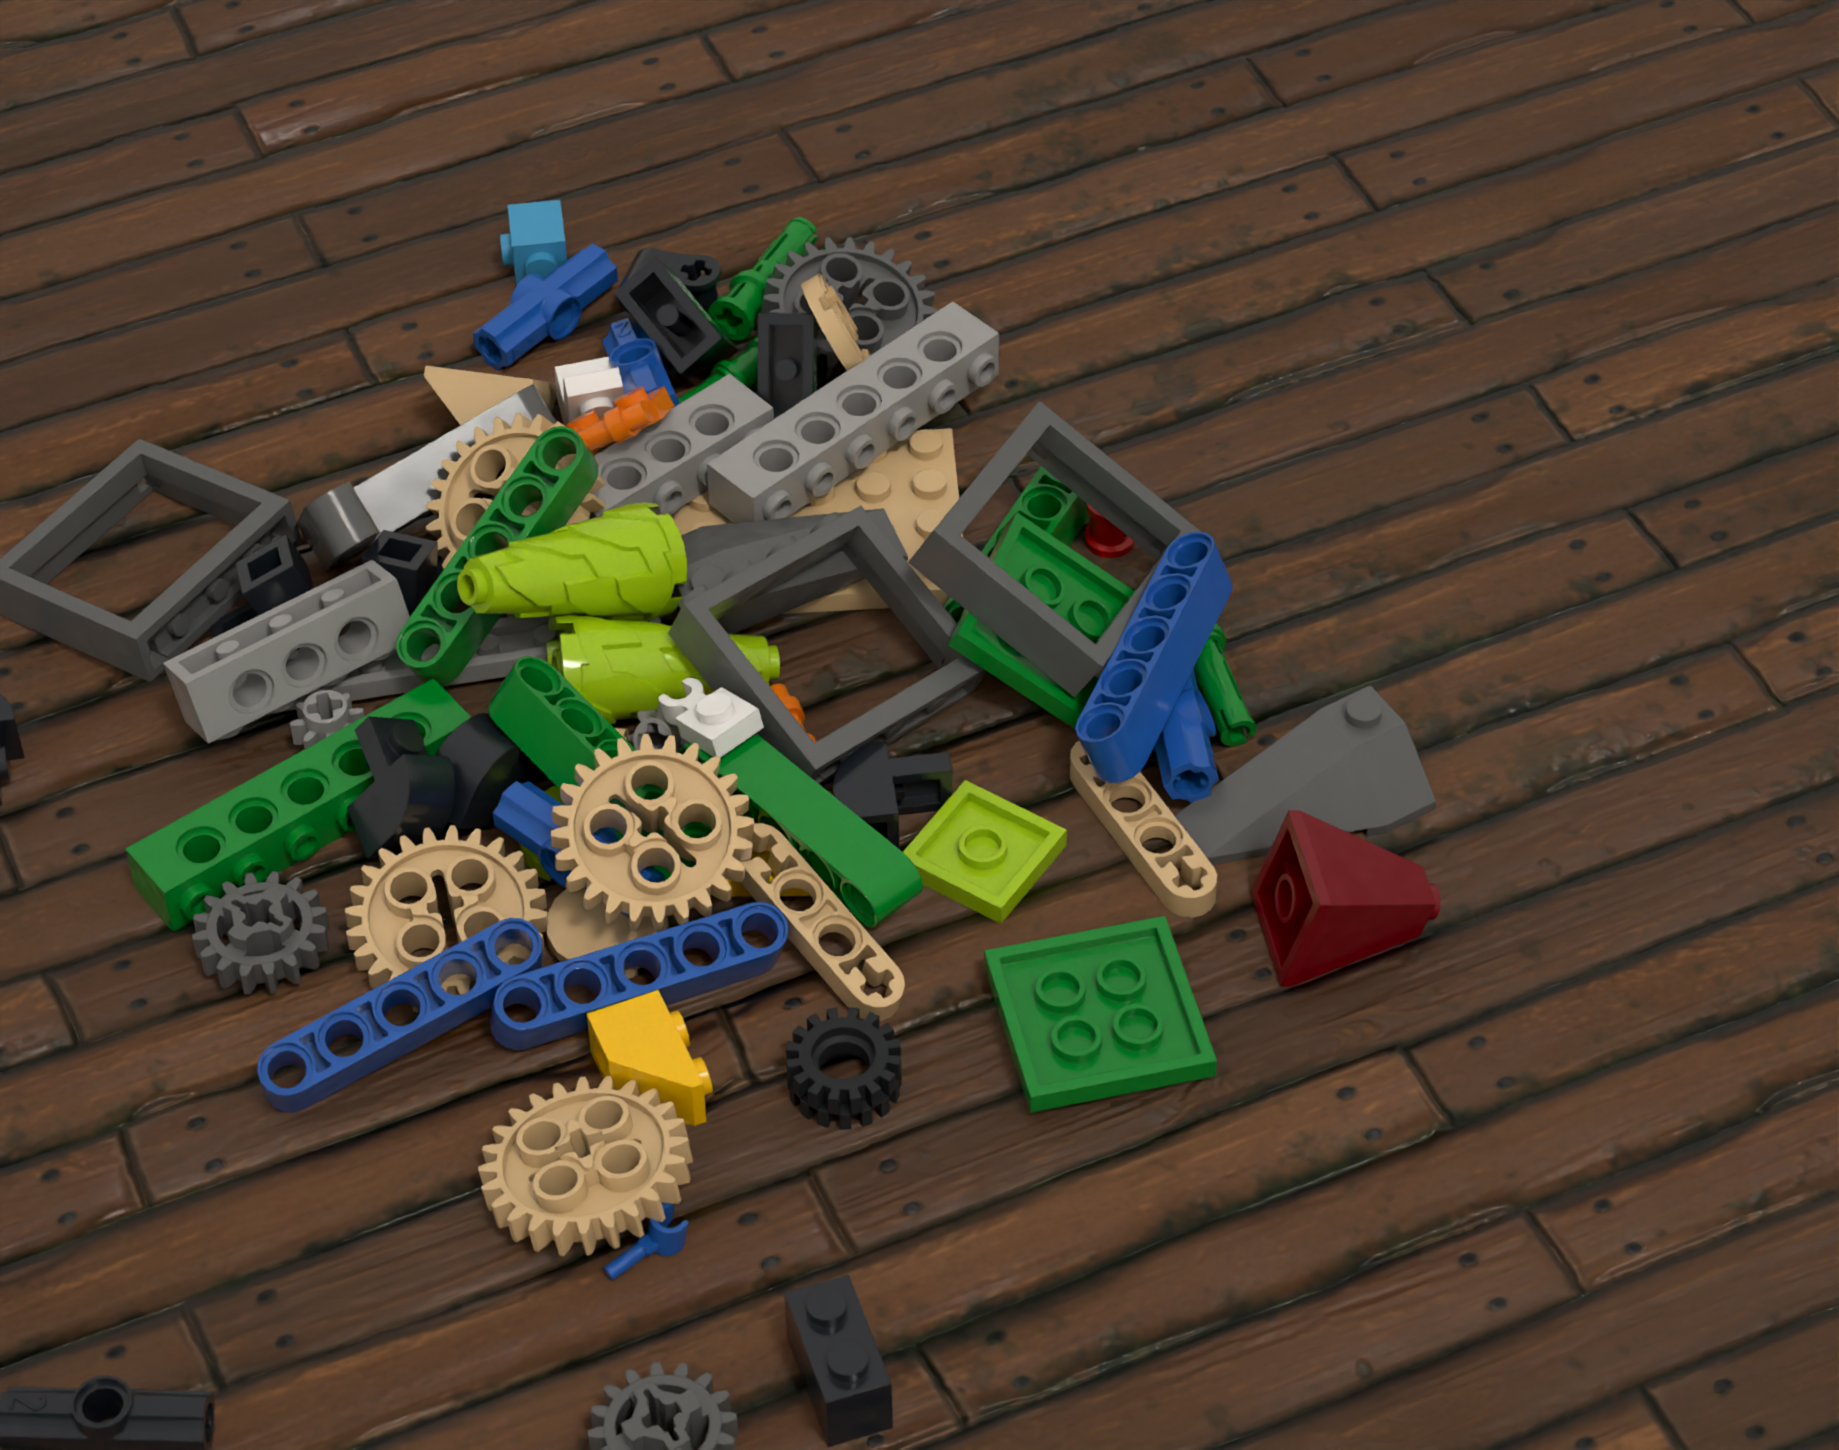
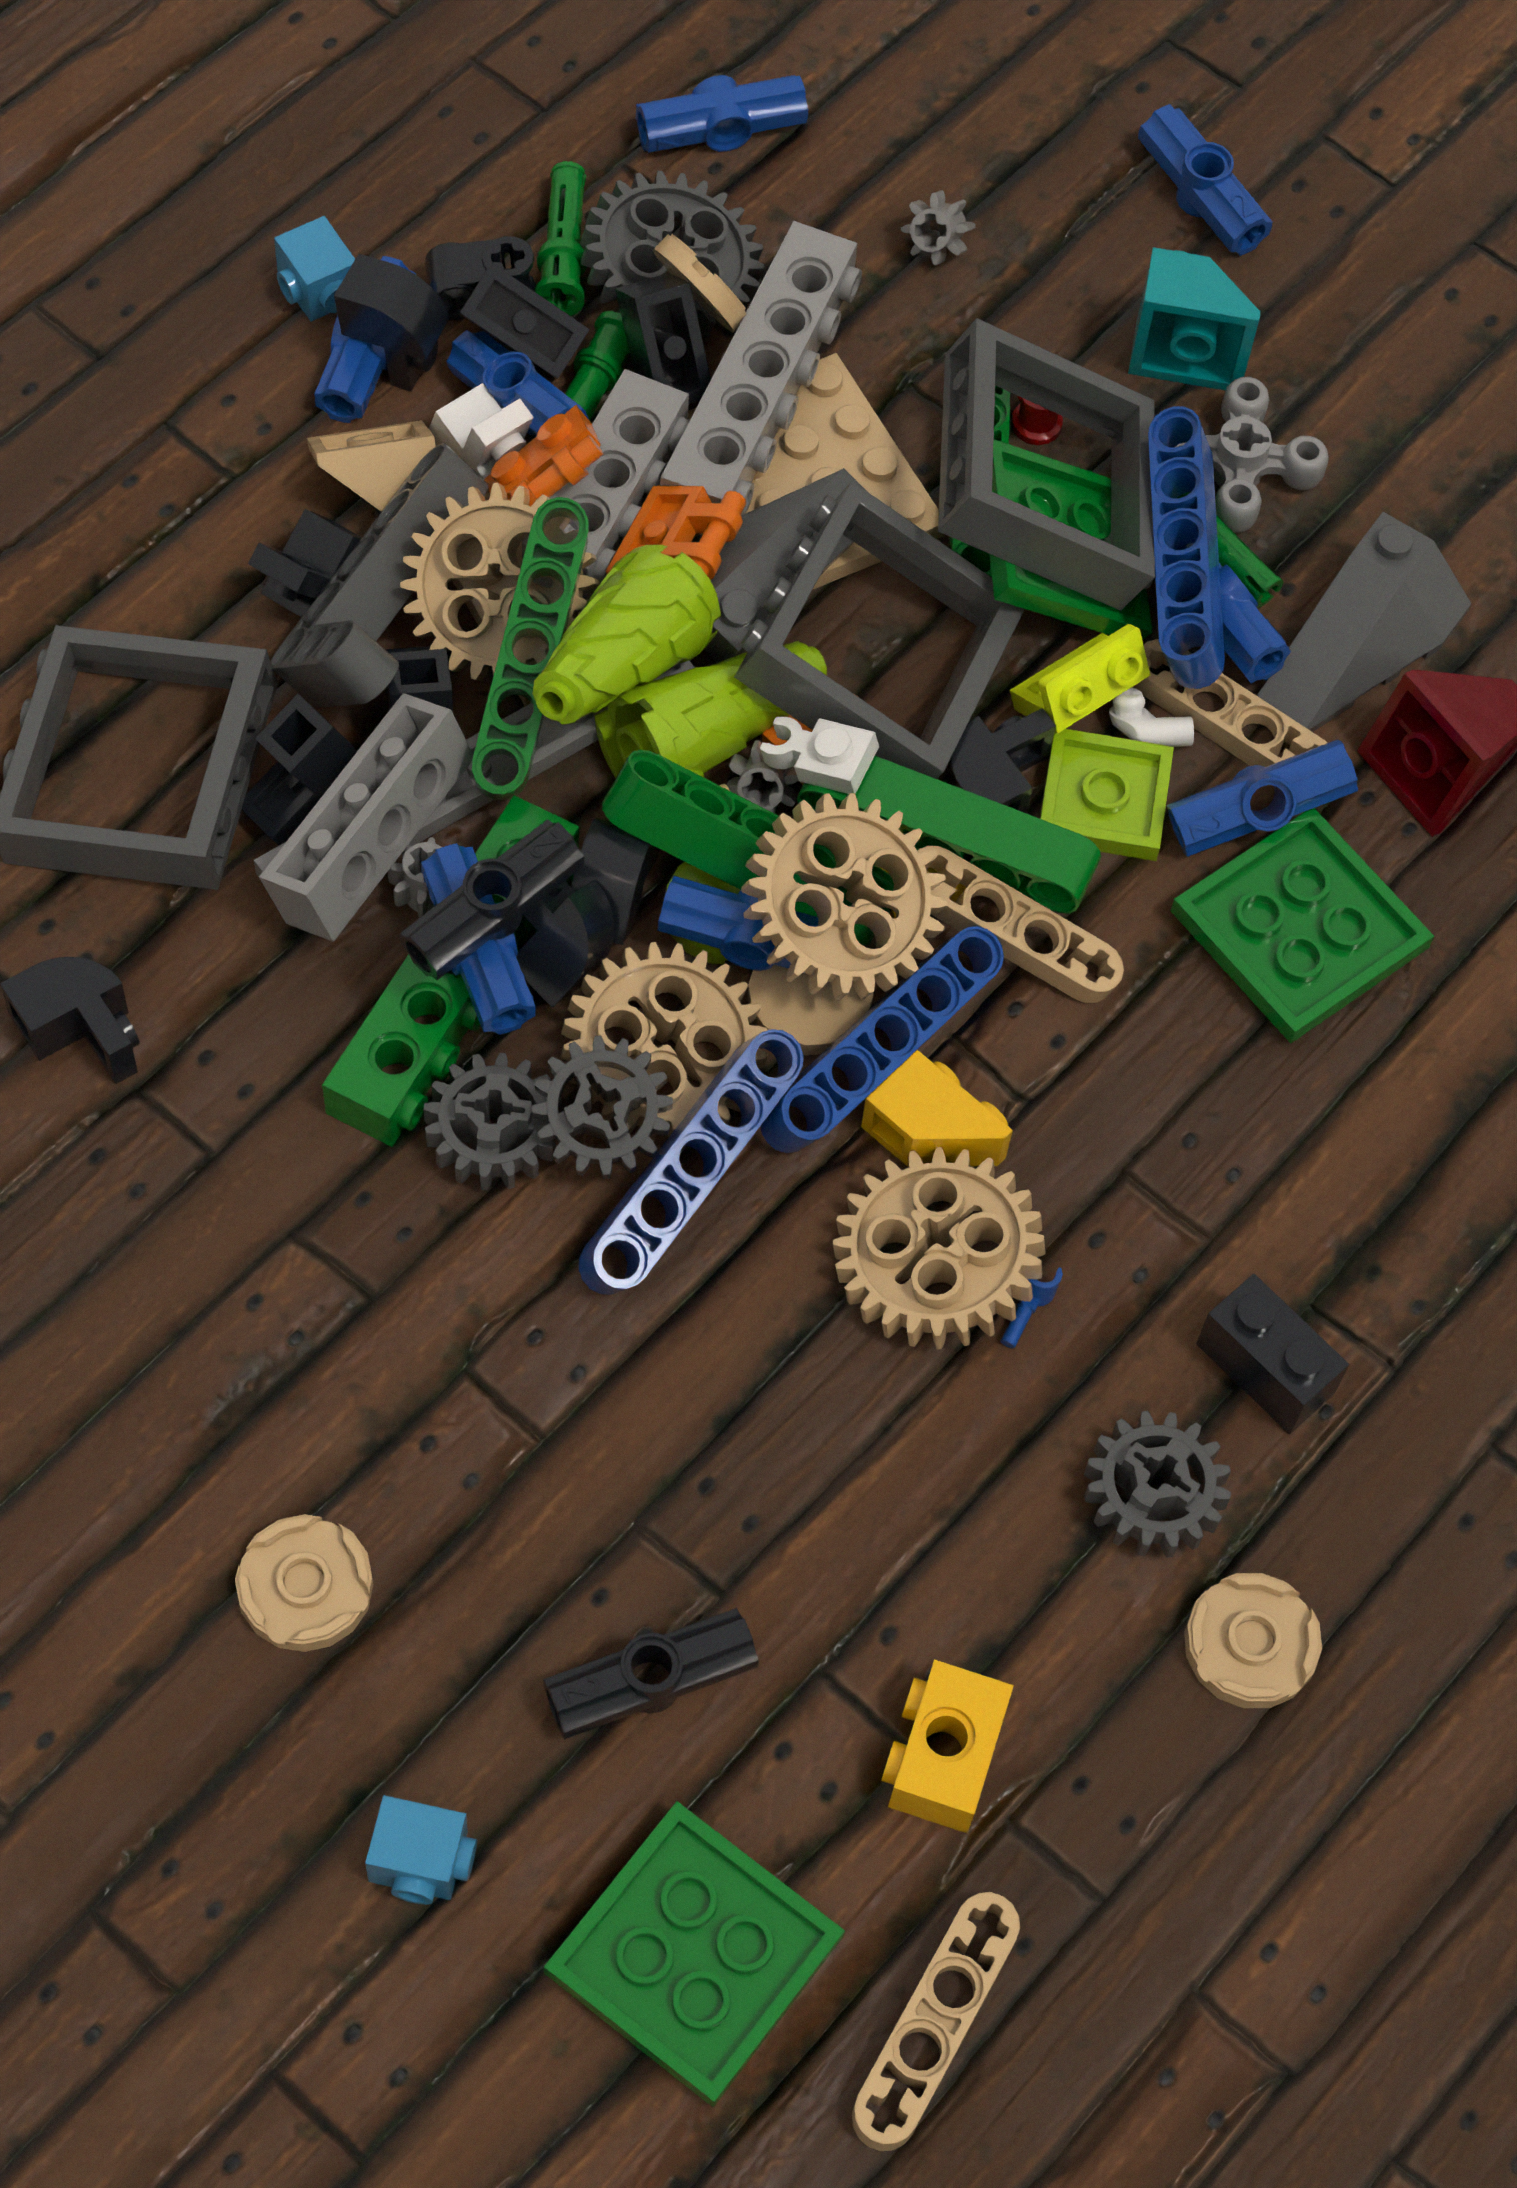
camera: 30 degrees left, 15 degrees up
black tyre [786,1007,902,1130] -> none
none -> black brick [248,509,362,617]
none -> black brick [334,254,450,392]
none -> black piece [400,819,585,981]
none -> blue piece [421,843,535,1035]
none -> dark grey gear [532,1035,673,1179]
none -> orange plate [606,486,746,580]
none -> blue piece [636,75,808,153]
none -> light grey gear [901,190,976,265]
none -> neon yellow bracket [1010,624,1151,734]
none -> white arm [1109,688,1194,747]
none -> teal slope [1128,247,1260,391]
none -> blue piece [1138,104,1273,256]
none -> blue piece [1167,739,1358,857]
none -> light grey gear [1175,377,1329,533]

